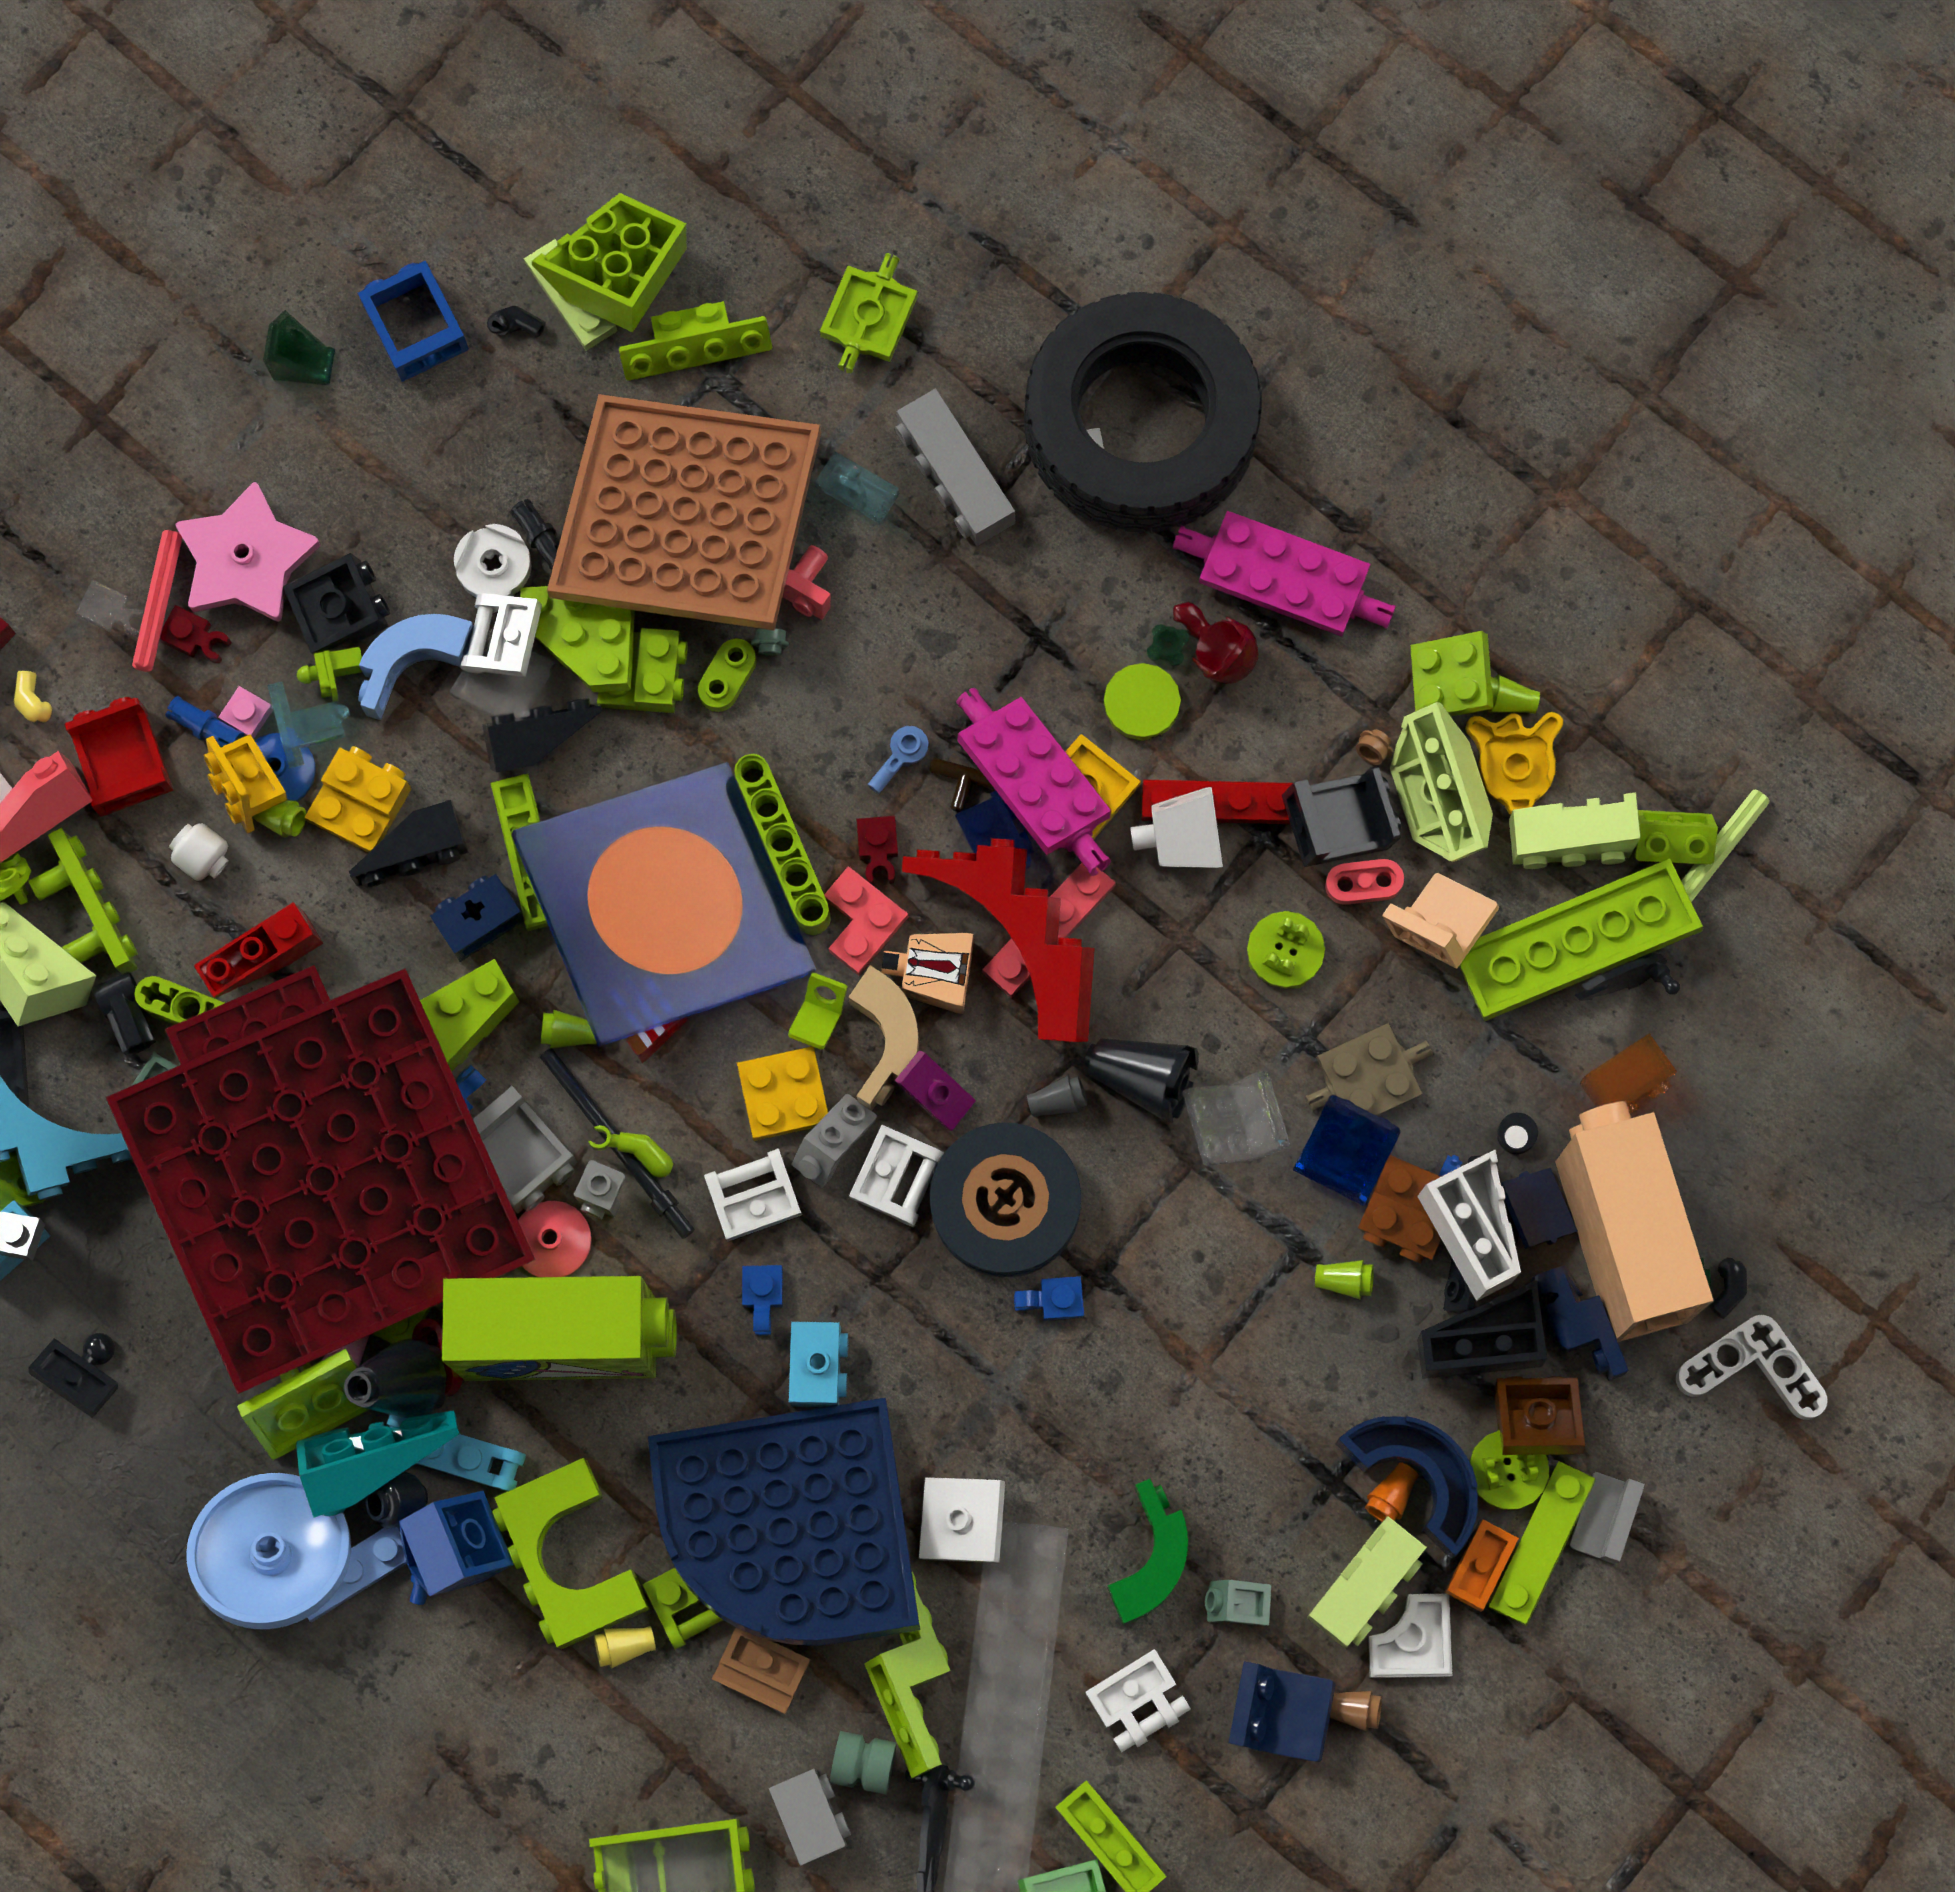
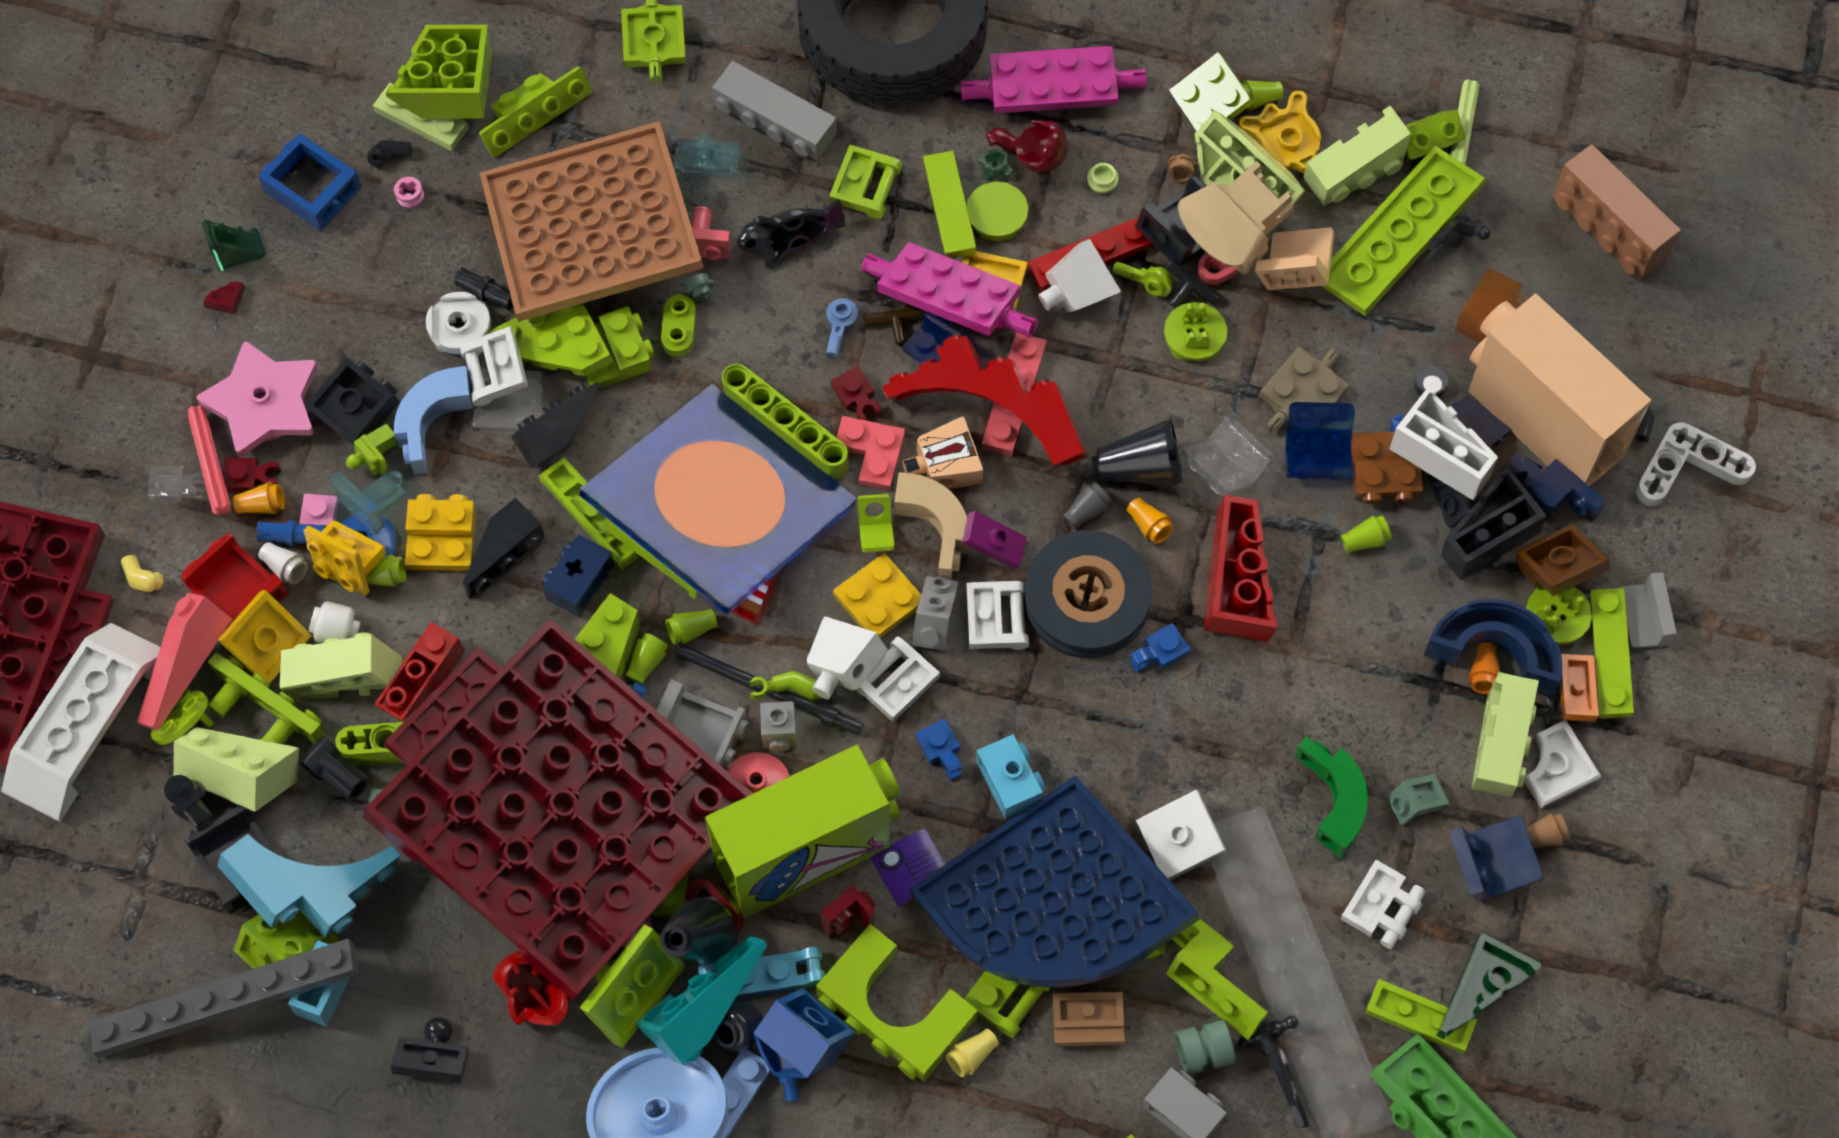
camera: 30 degrees left, 10 degrees down
none -> dark red tile [203,281,245,315]
none -> yellow plate [217,590,312,684]
none -> light orange cone [233,482,285,514]
none -> white cone [258,542,308,584]
none -> yellowish green wedge [280,633,403,699]
none -> bright pink bush [394,177,424,208]
none -> red head [492,950,568,1026]
none -> lime cone [625,633,668,685]
none -> black animal [737,199,846,269]
none -> white torso [807,616,888,699]
none -> dark red bracket [821,885,876,939]
none -> lime plate [829,145,903,219]
none -> dark purple sticker [871,829,945,907]
none -> lime tile [923,151,977,259]
none -> yellowish green plate [1087,163,1119,193]
none -> lime plate [1113,261,1173,297]
none -> light orange cone [1127,497,1174,544]
none -> black piece [1165,258,1220,309]
none -> tan piece [1178,161,1294,275]
none -> red wedge [1204,495,1278,642]
none -> wing [1436,932,1541,1039]
none -> nougat brick [1552,144,1681,282]

